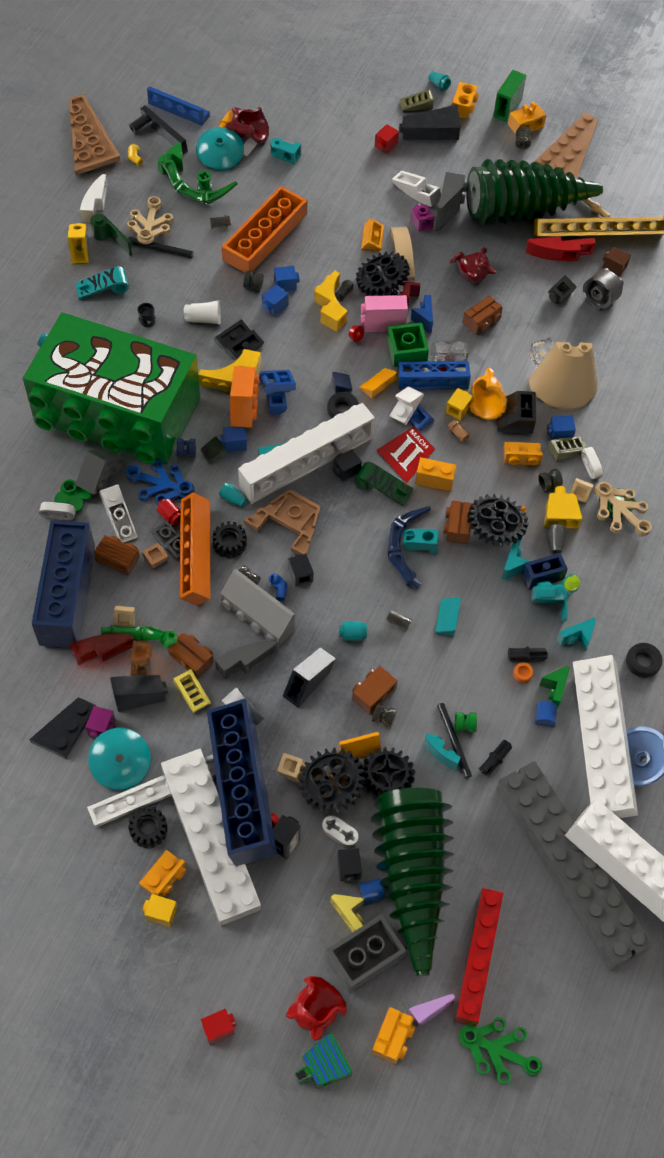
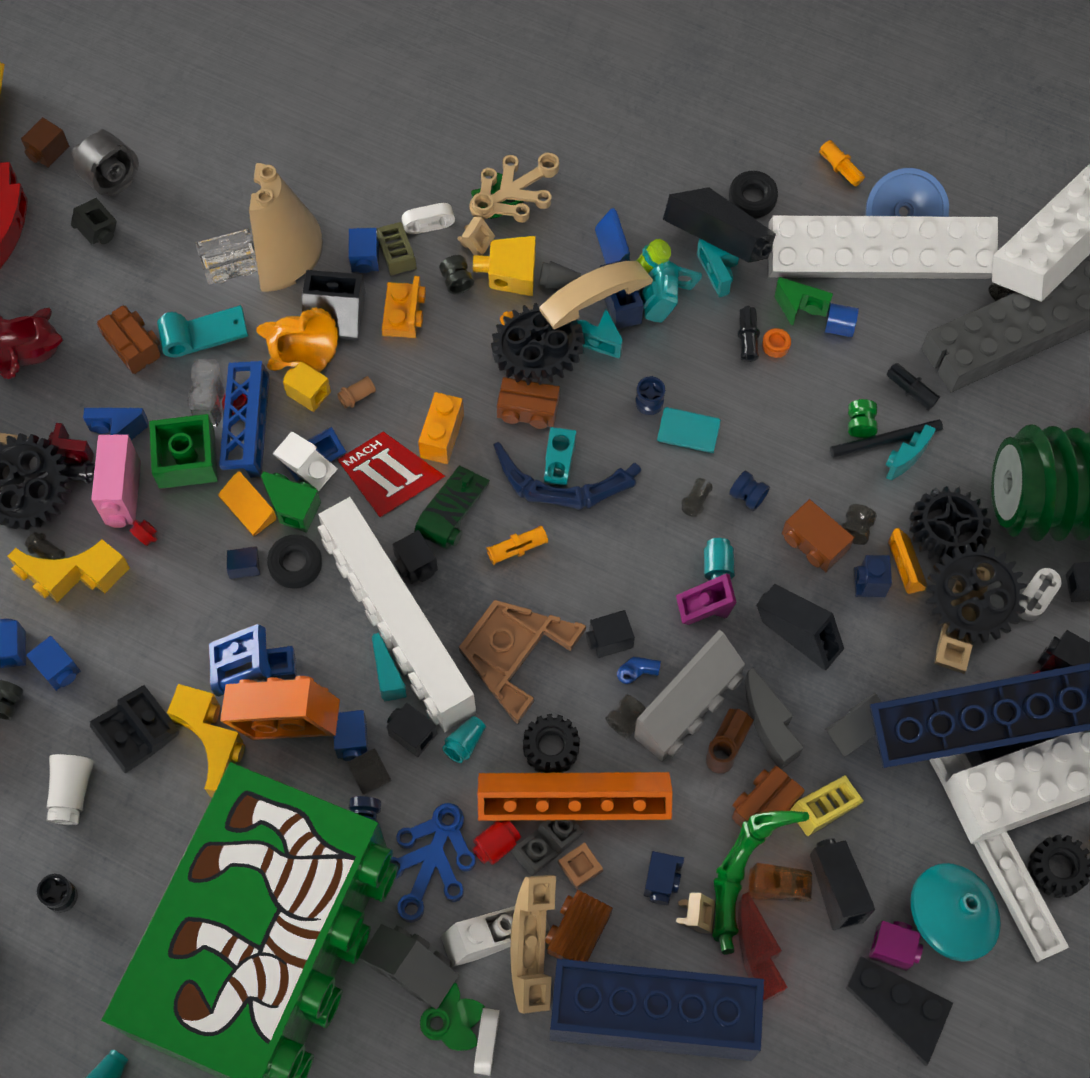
camera: 85 degrees left, 5 degrees up
none -> teal door [157,305,249,357]
none -> green slope [261,471,321,533]
none -> black brick [387,703,438,758]
none -> light orange pin [486,525,548,565]
none -> tan slope [510,875,556,1014]
none -> tan slope [539,261,653,330]
none -> blue slope [595,208,630,264]
none -> dark blue wheel [635,376,666,415]
none -> dark blue brick [644,851,684,905]
none -> black slope [663,187,776,263]
none -> magenta slope [676,573,737,625]
none -> reddish brown piece [706,708,754,774]
none -> dark blue wheel [729,470,770,511]
none -> dark blue brick [853,555,892,597]

